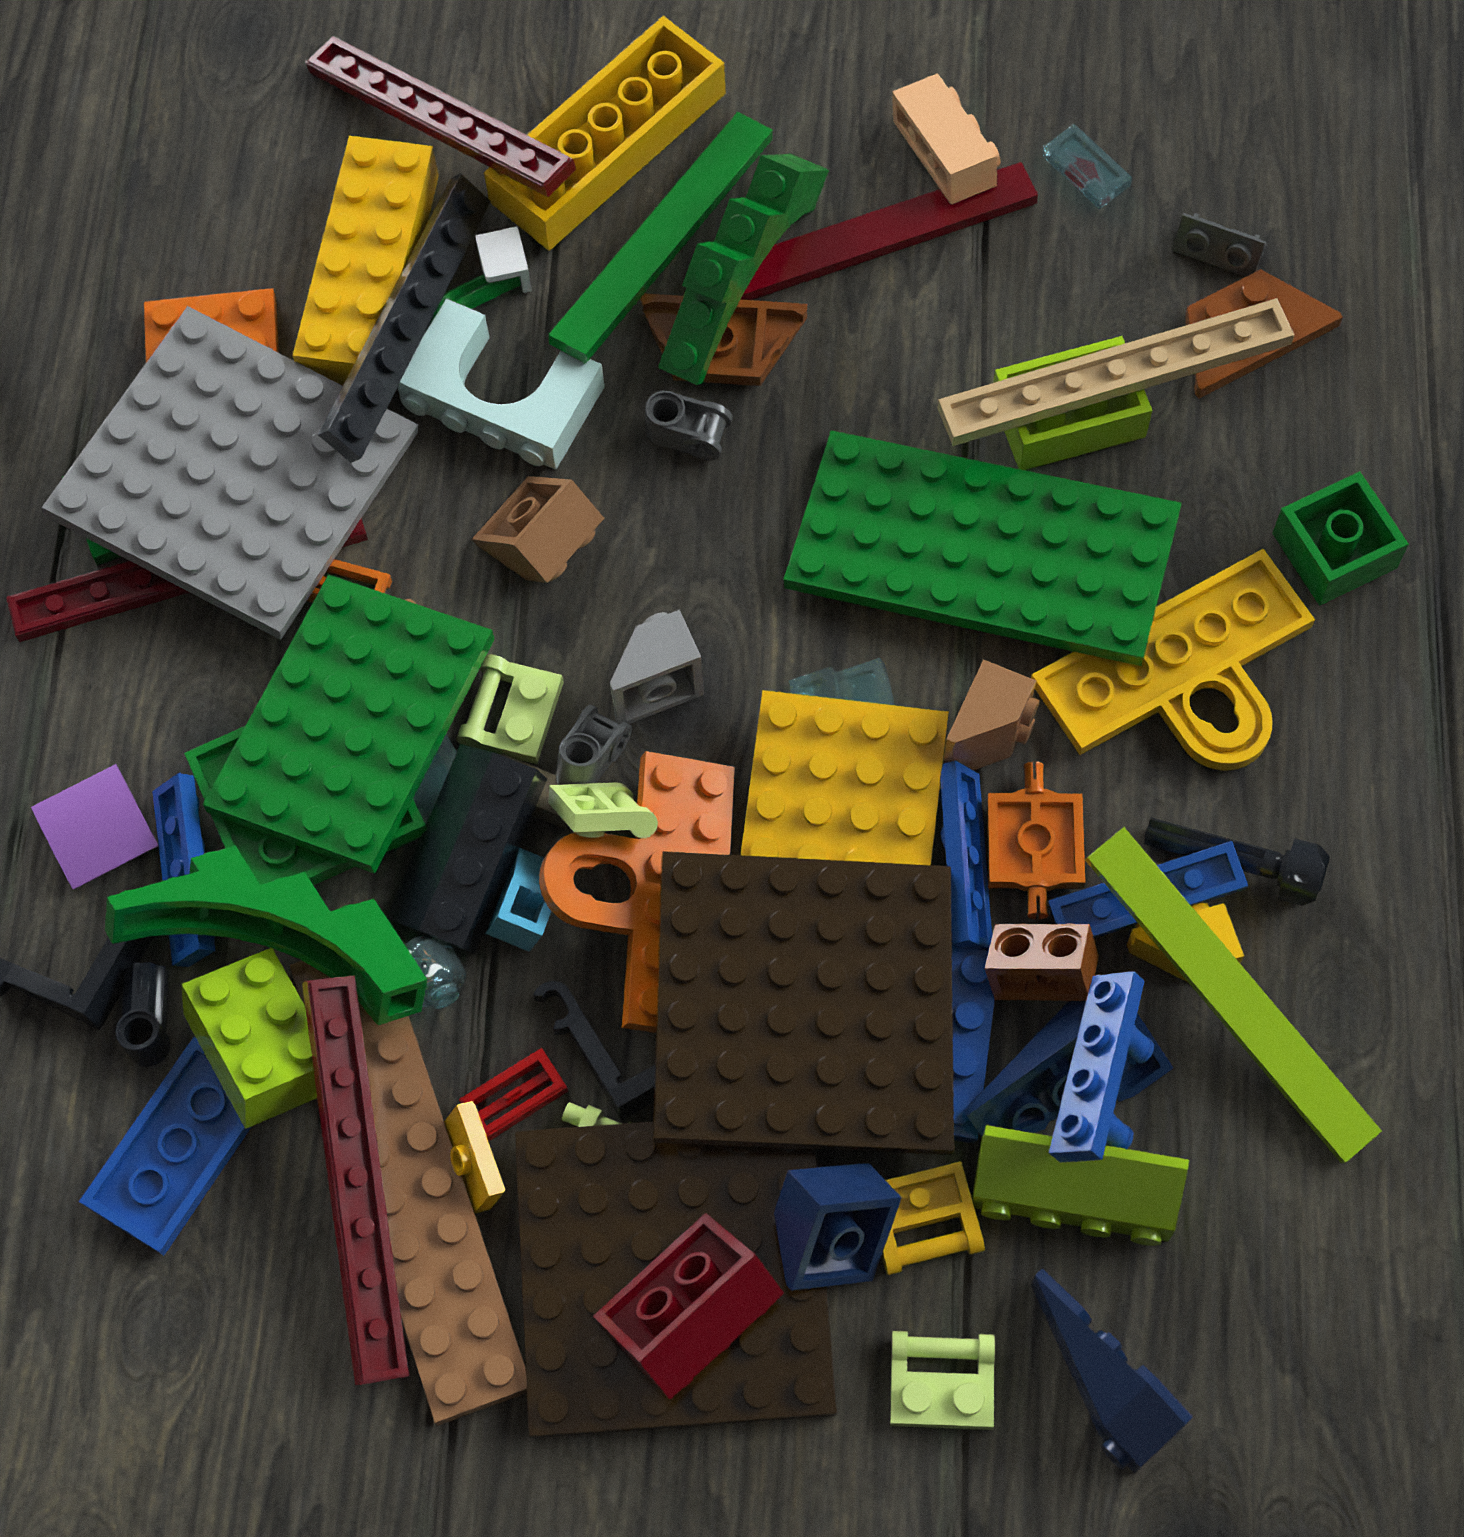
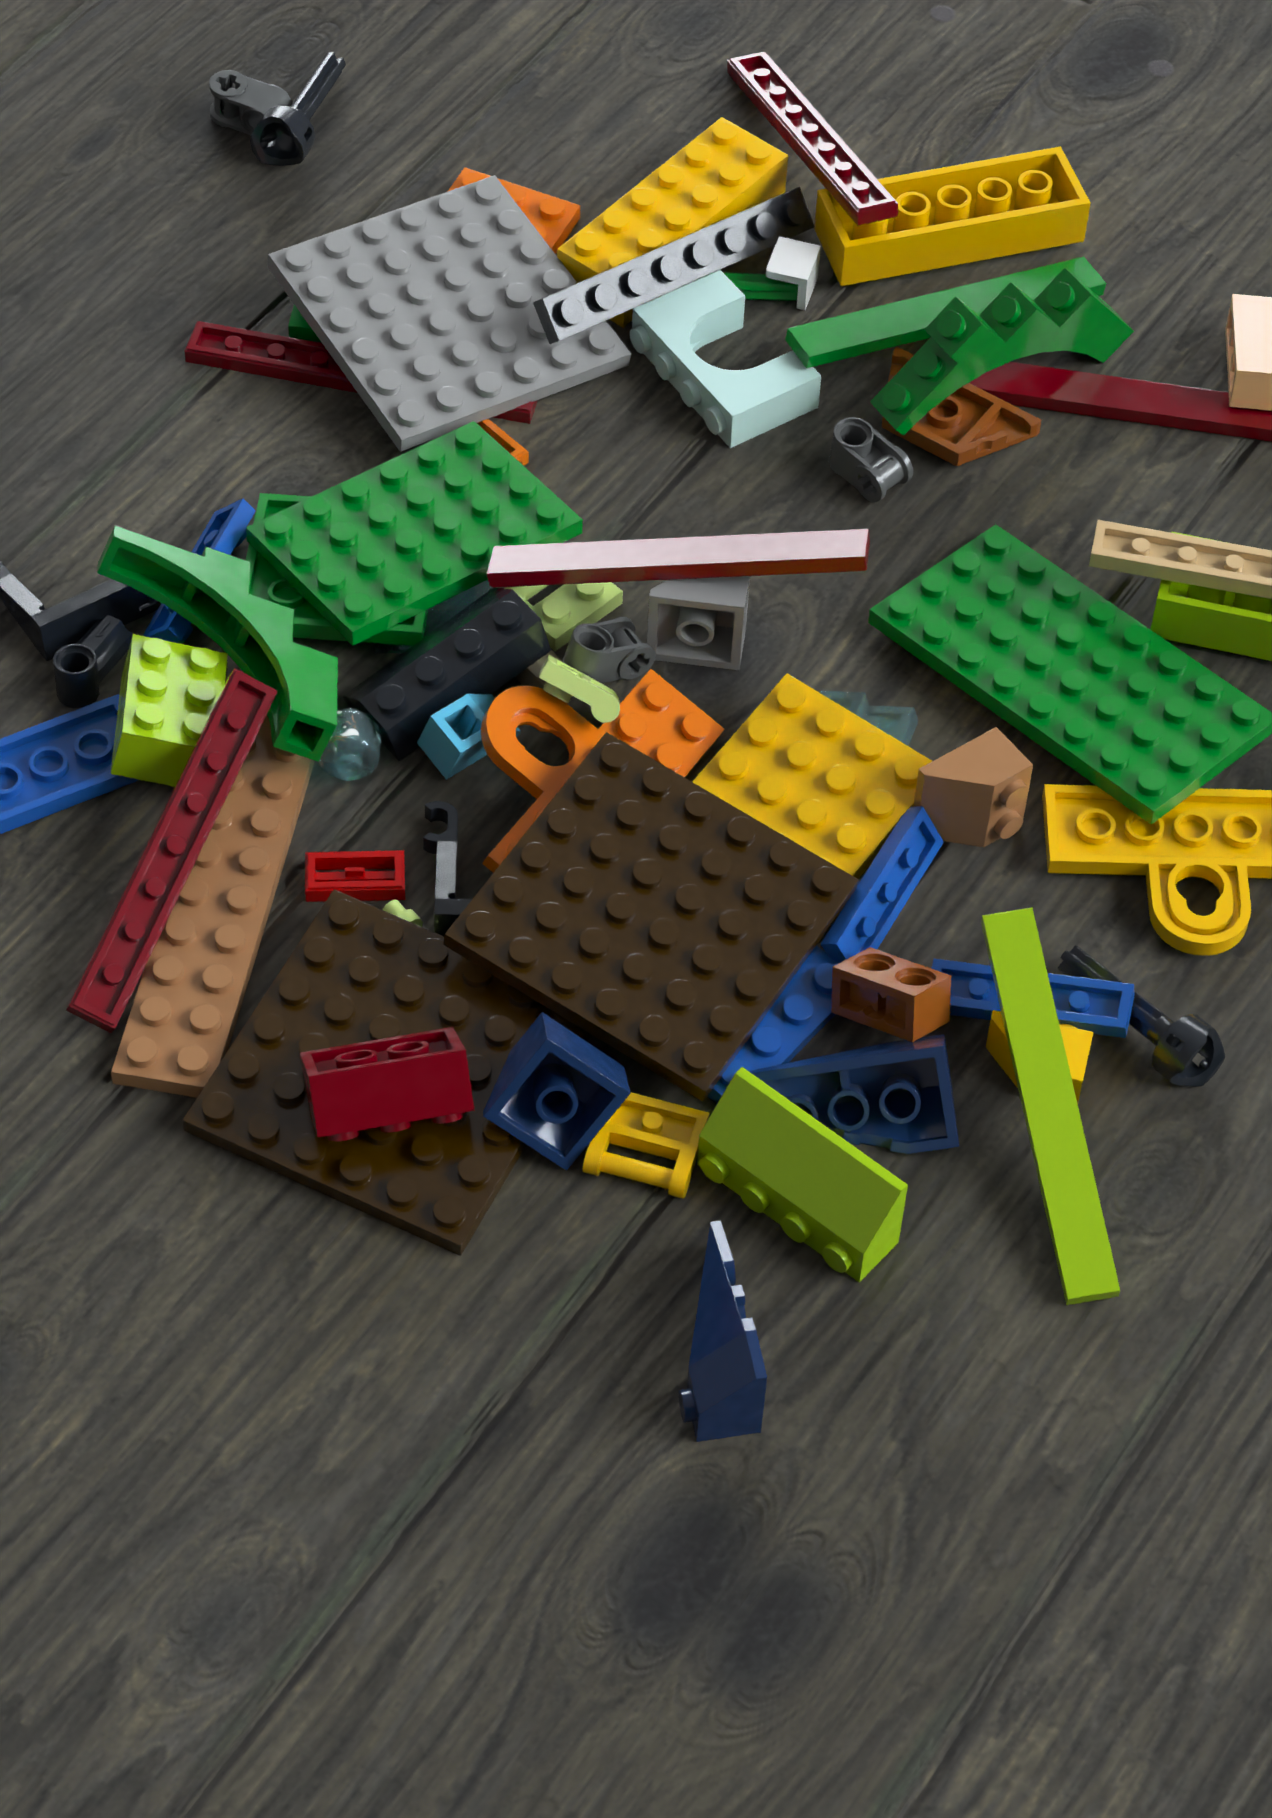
camera: 25 degrees right, 15 degrees down
medium lavender slope [31,764,159,890] -> none
yellow plate [444,1101,505,1213] -> none
medium nougat slope [472,476,604,583] -> none
yellowish green plate [890,1331,995,1430] -> none
orange plate [987,762,1085,919] -> none
blue plate [1049,971,1154,1163] -> none
none -> tile [487,529,870,588]

